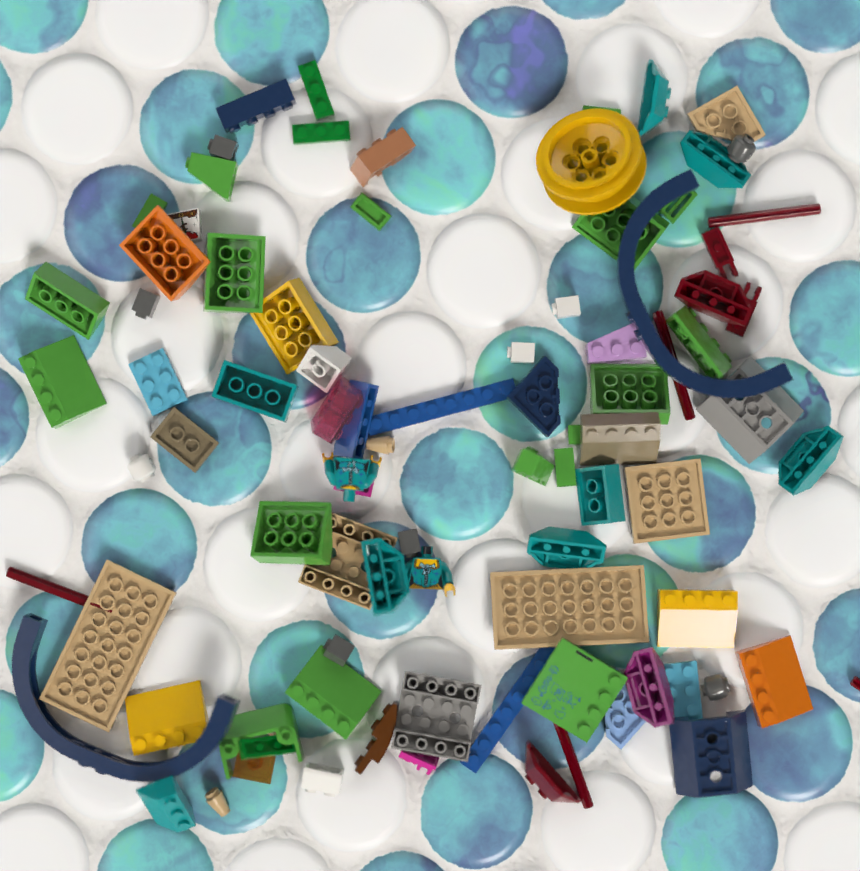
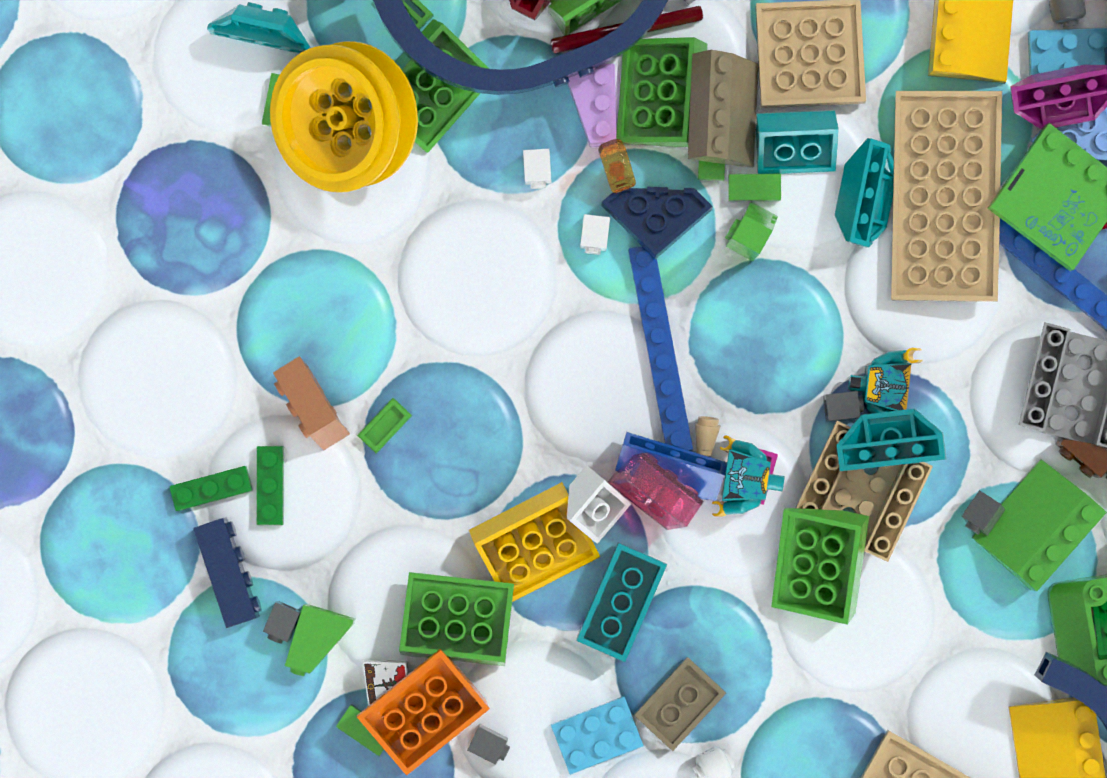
camera: 80 degrees left, 0 degrees up
none -> clear orange piece [598,139,636,193]

